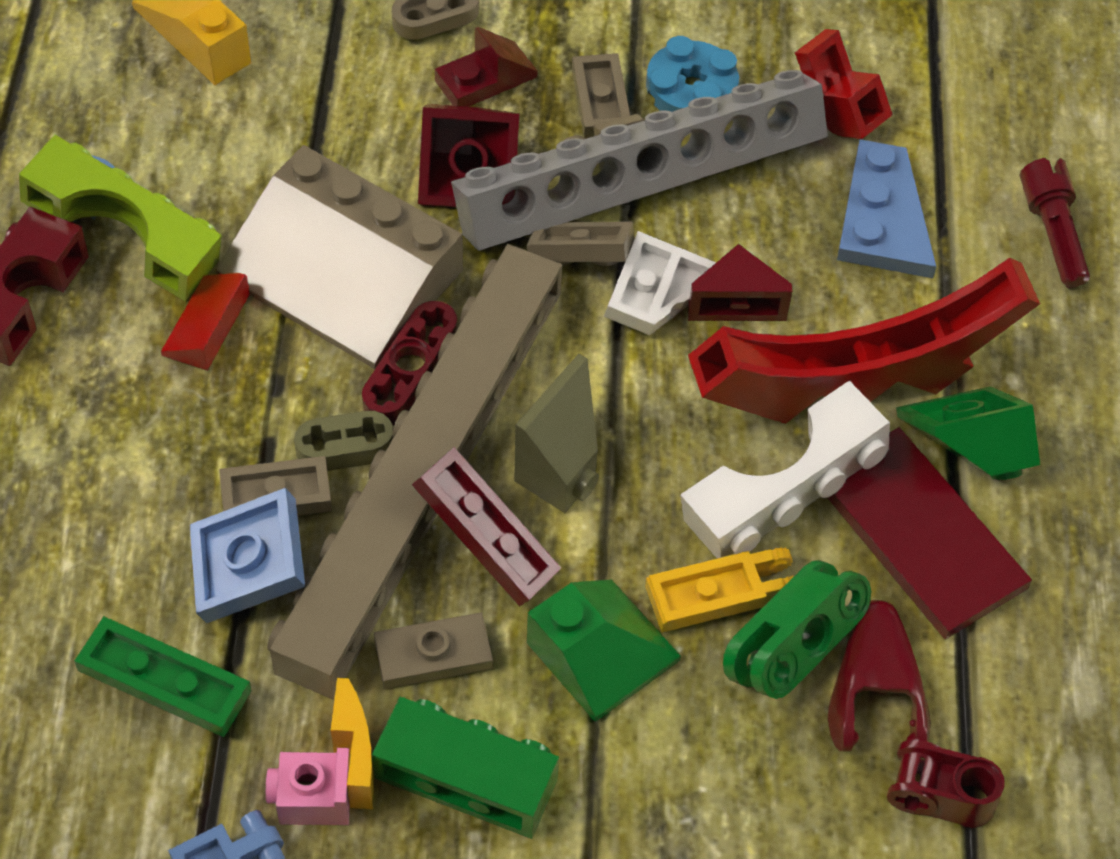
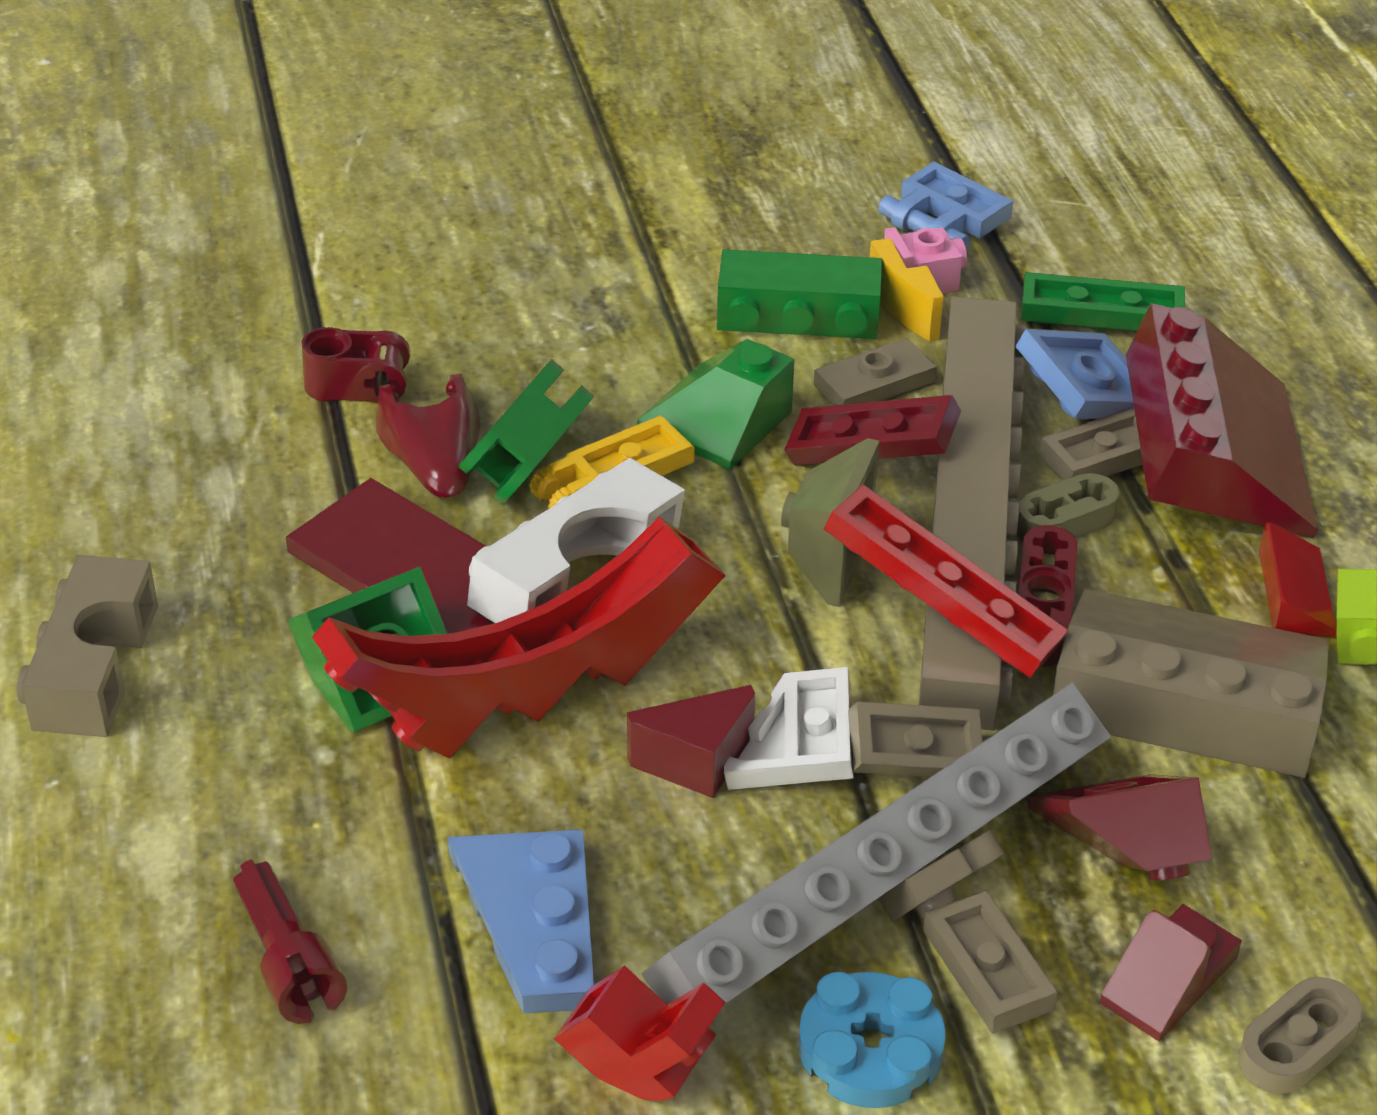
camera: 165 degrees right, 15 degrees down
none -> red plate [823,485,1069,678]
none -> dark red slope [1126,303,1318,538]

